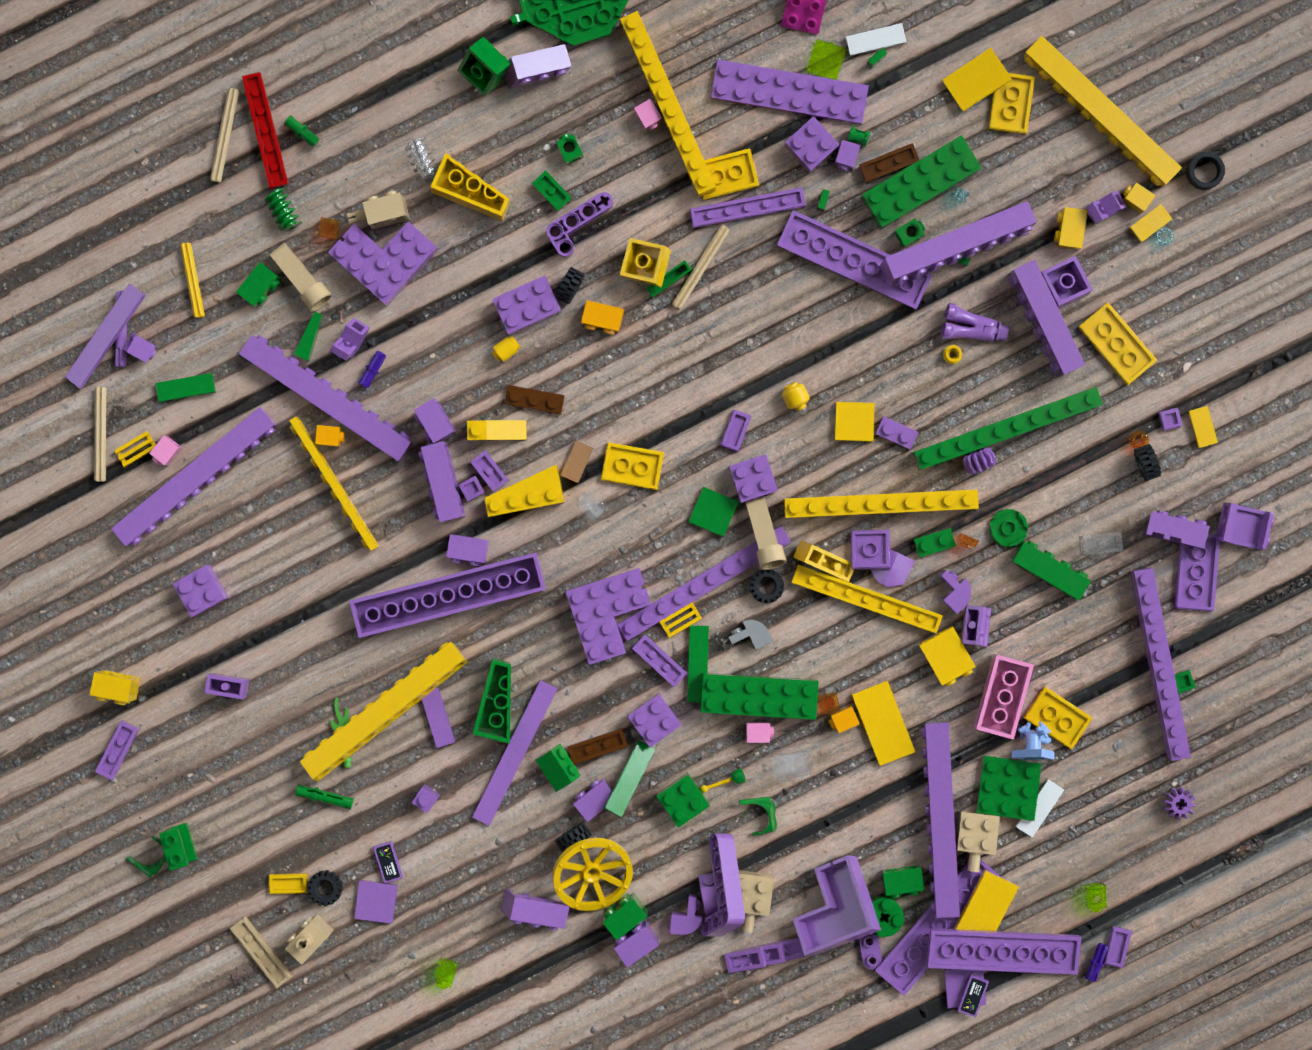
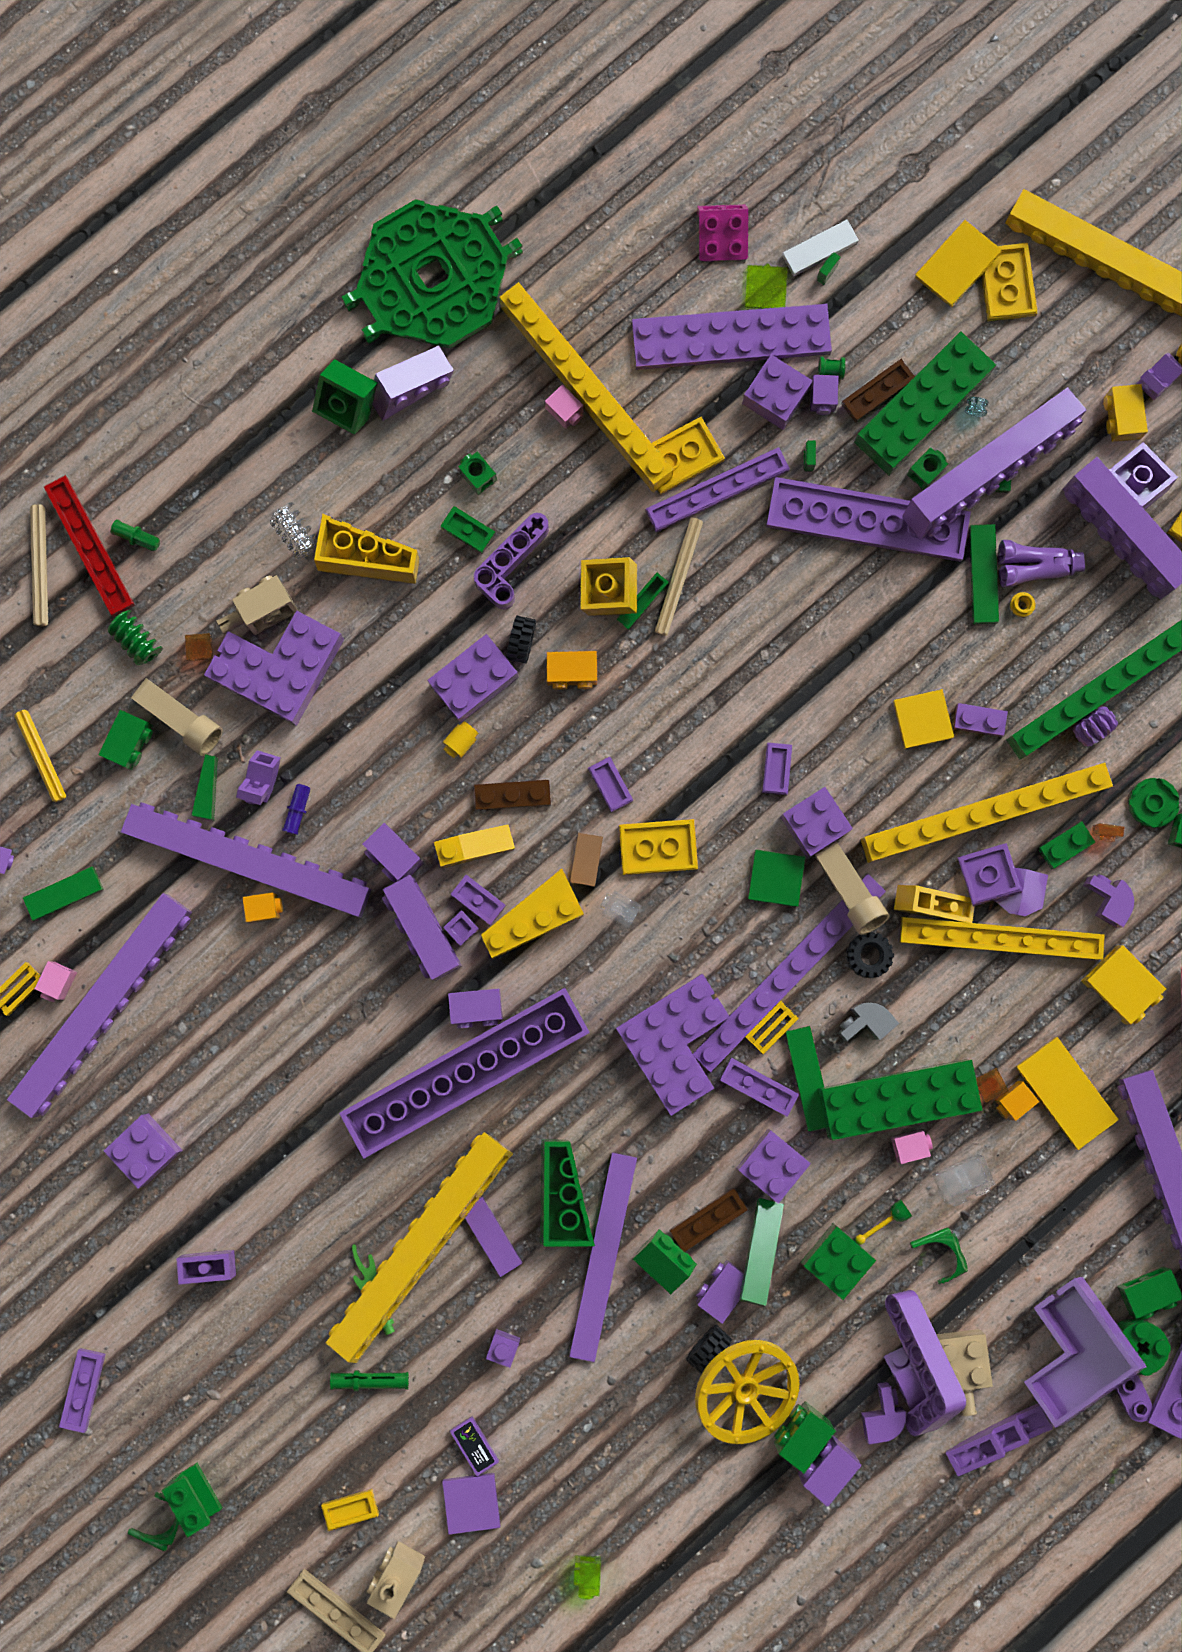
camera: 15 degrees left, 5 degrees down
yellow brick [90,670,141,705] -> none
yellow plate [289,416,380,551] -> none
black tyre [307,870,343,907] -> none
medium lavender wedge [501,889,570,930] -> none
yellow head [781,381,810,411] -> none
medium lavender brick [962,605,991,647] -> none
none -> medium lavender tile [588,756,633,813]
none -> green tile [969,524,999,624]

